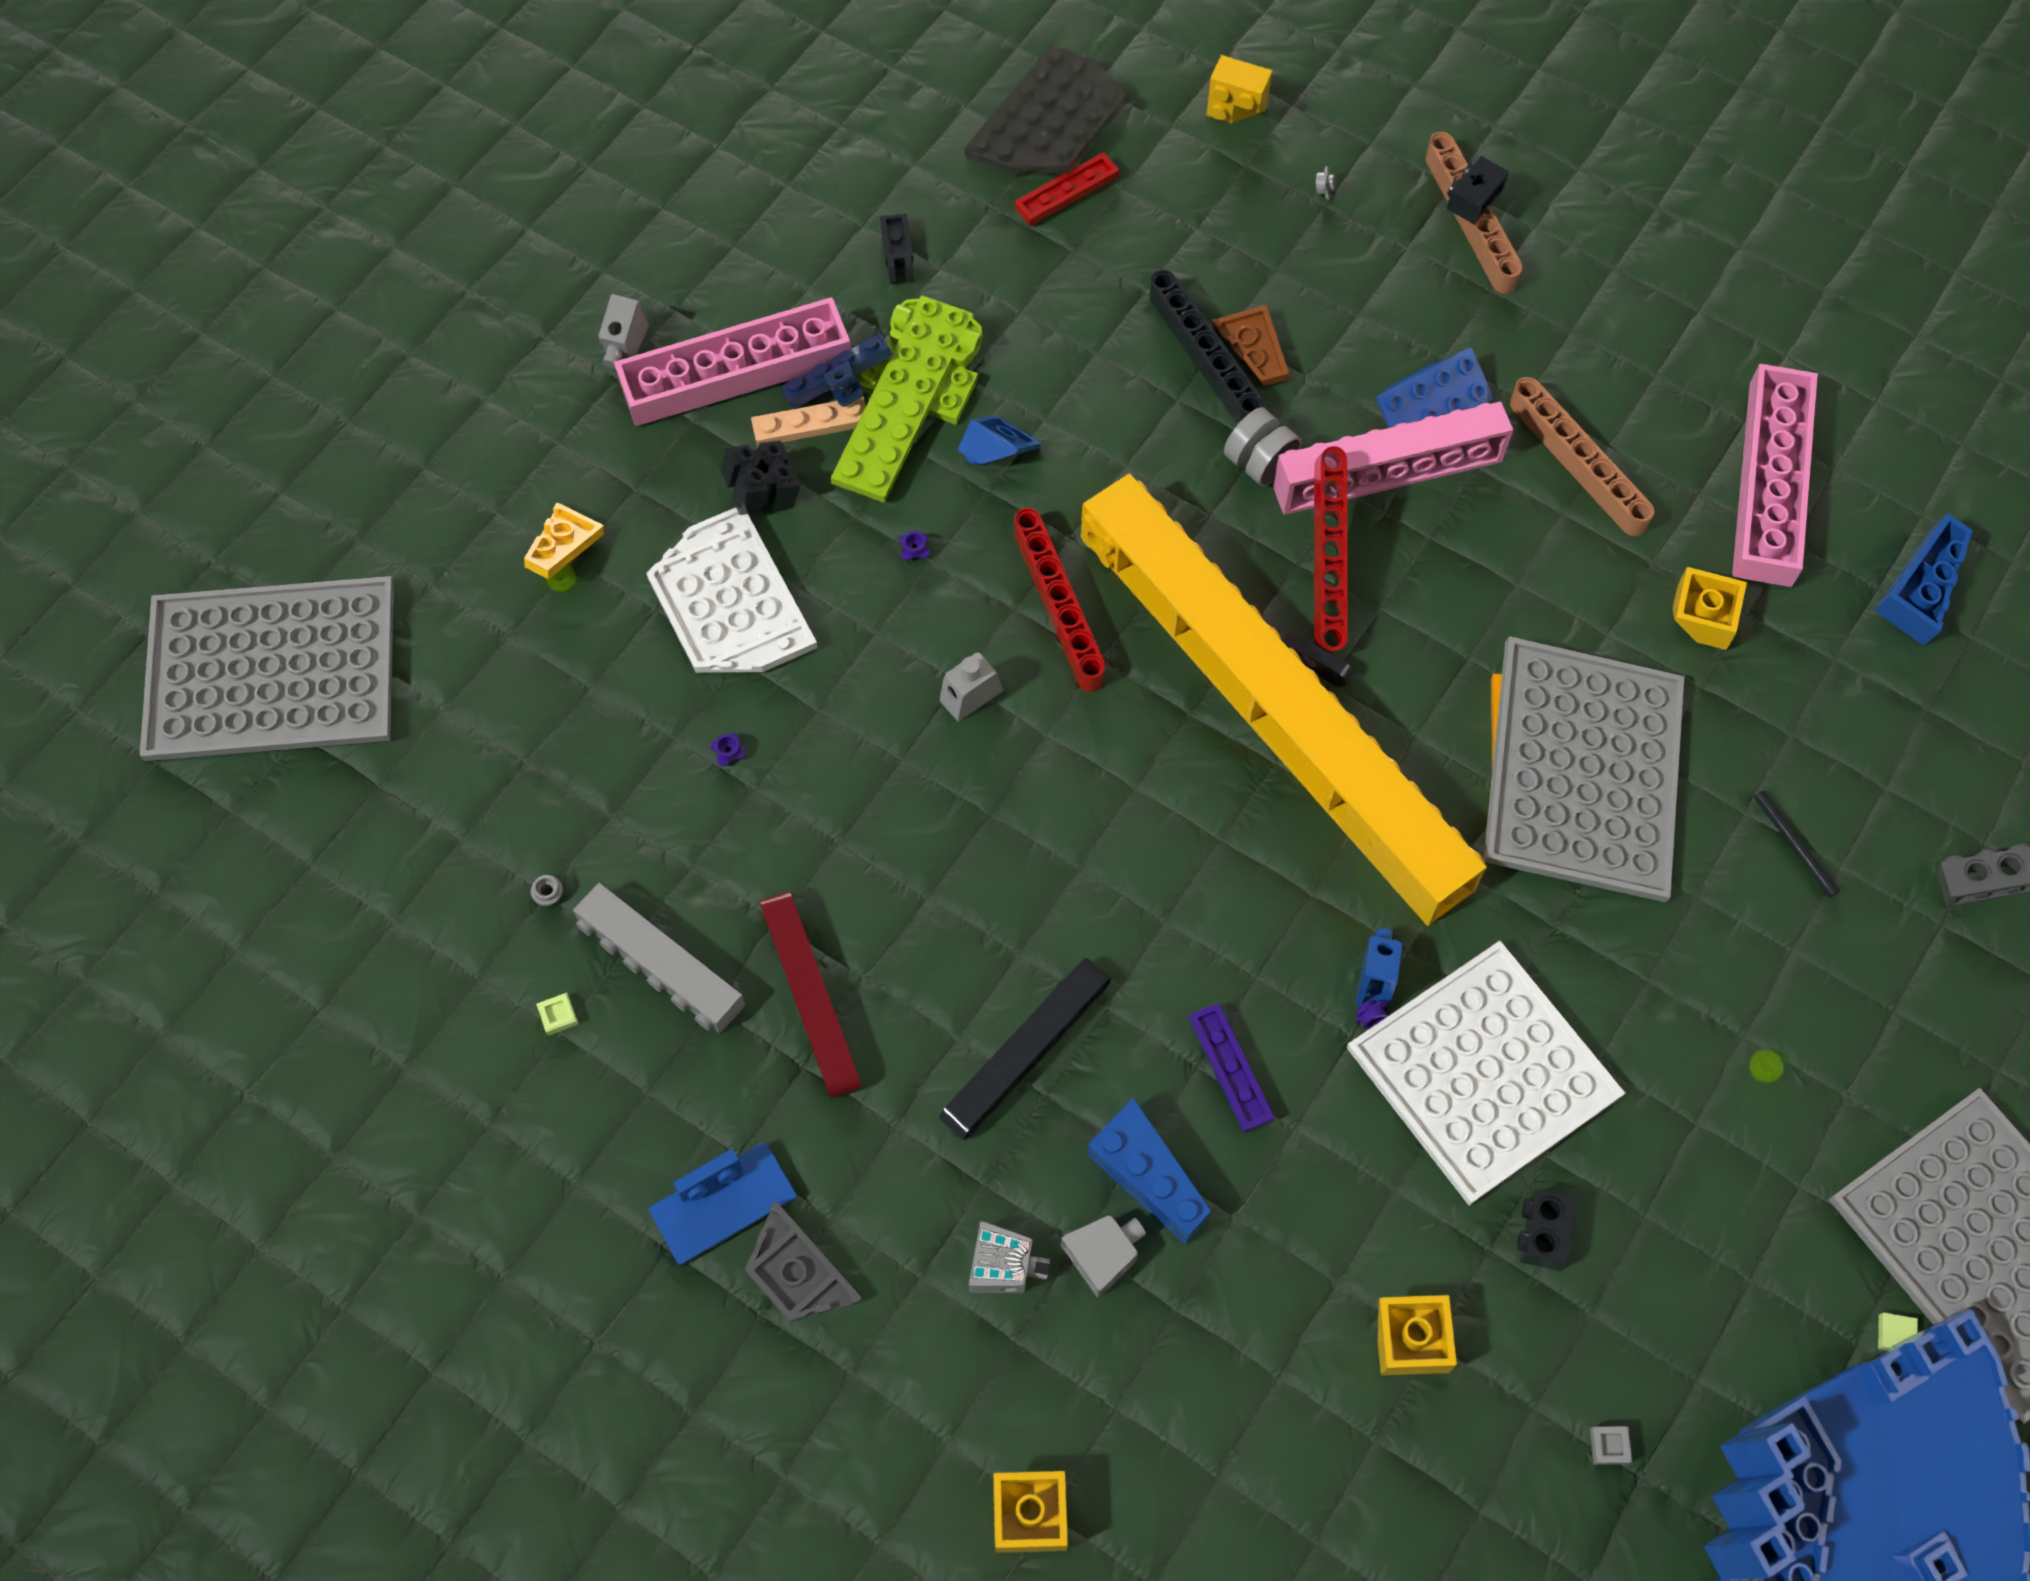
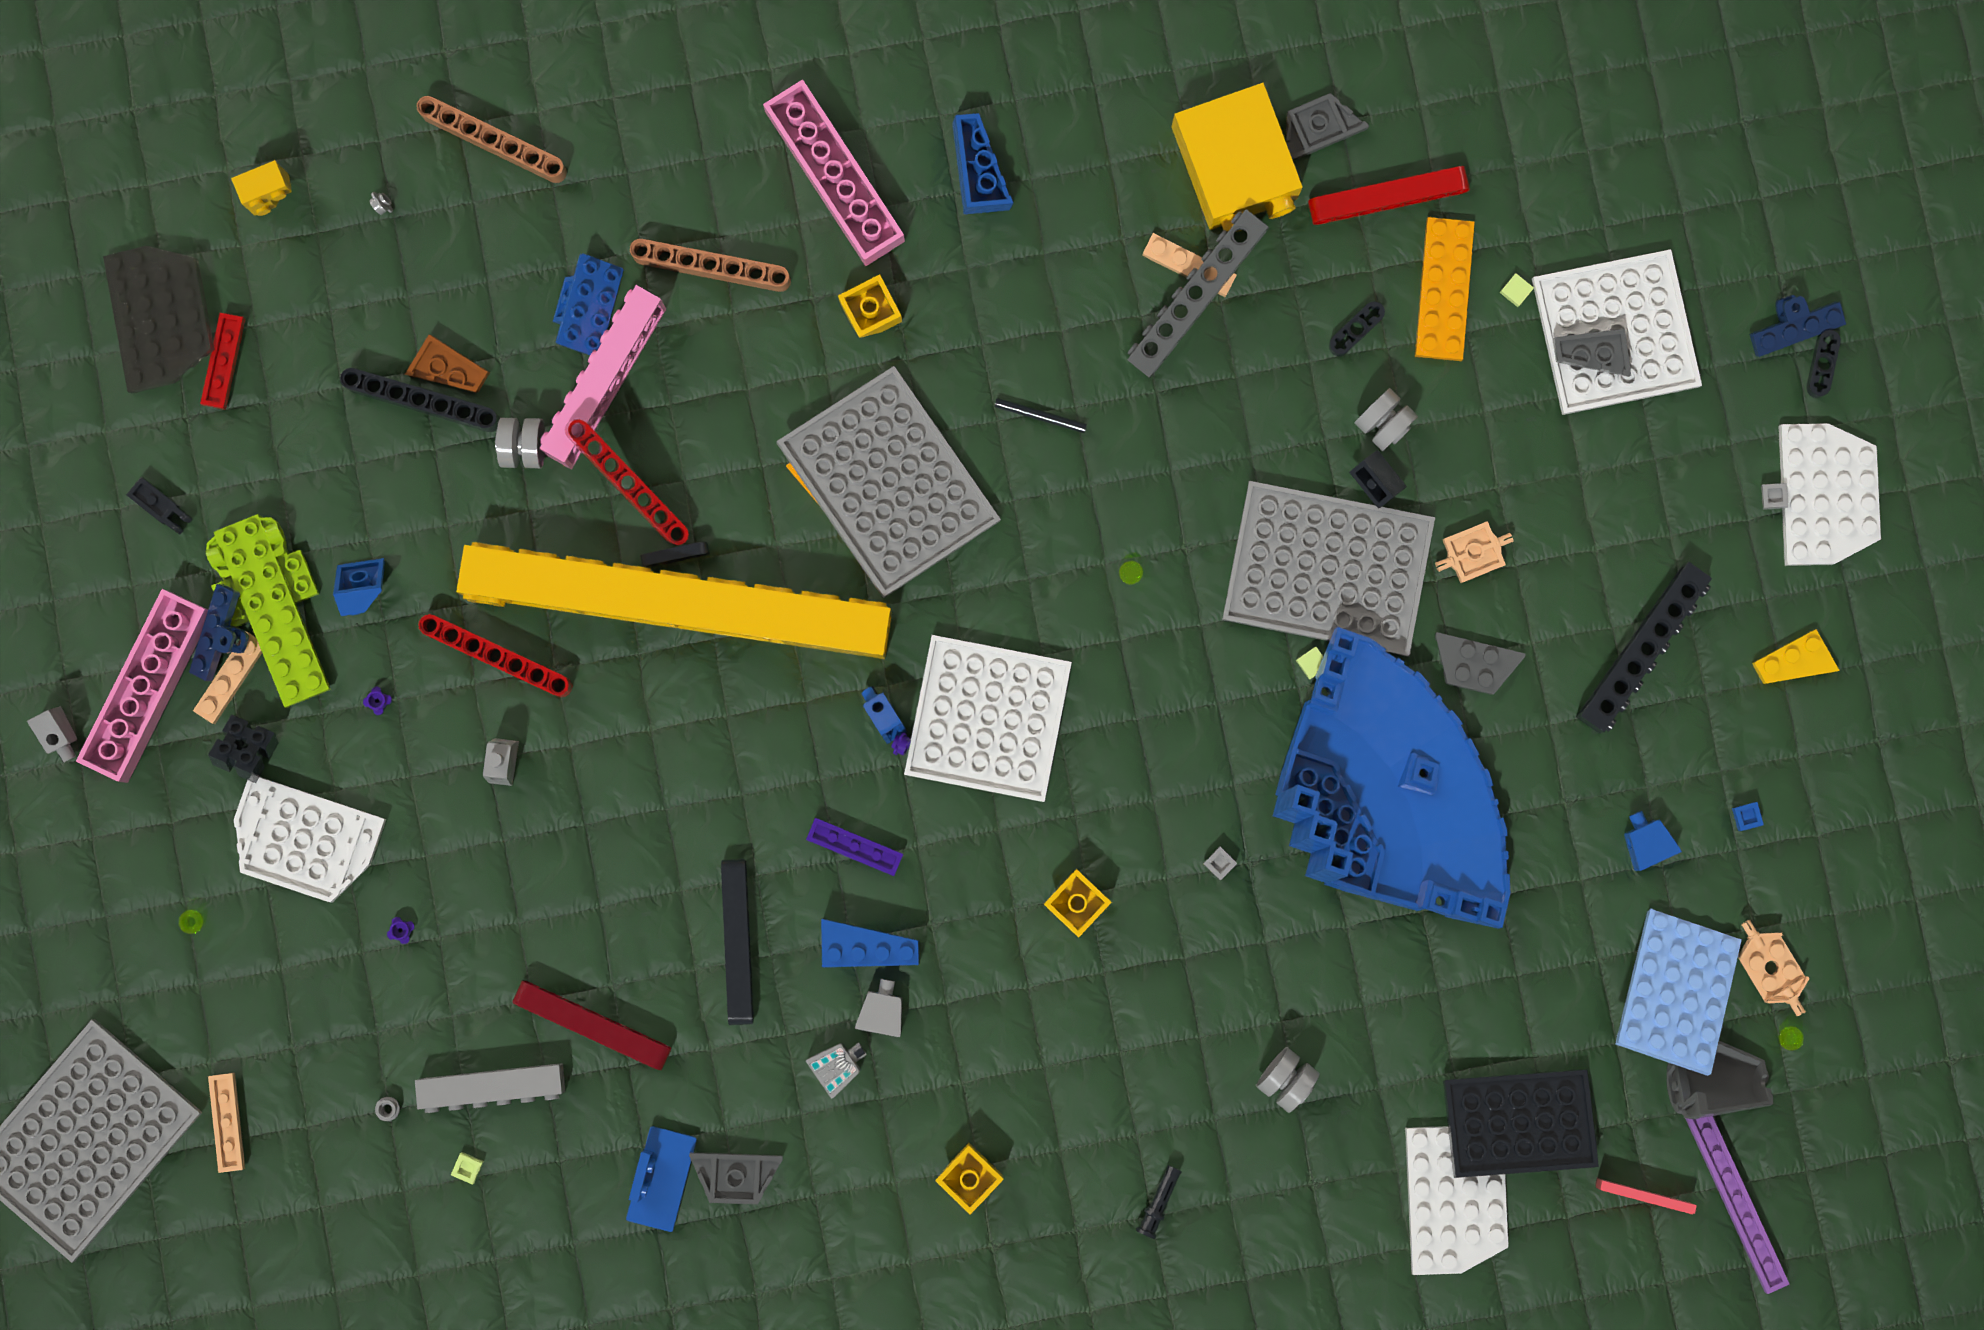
camera: 45 degrees left, 20 degrees up
yellow wing [524,503,604,579] -> none
black brick [1446,156,1509,225] -> none
black brick [1517,1189,1577,1271] -> none
none -> light nougat plate [208,1073,245,1173]

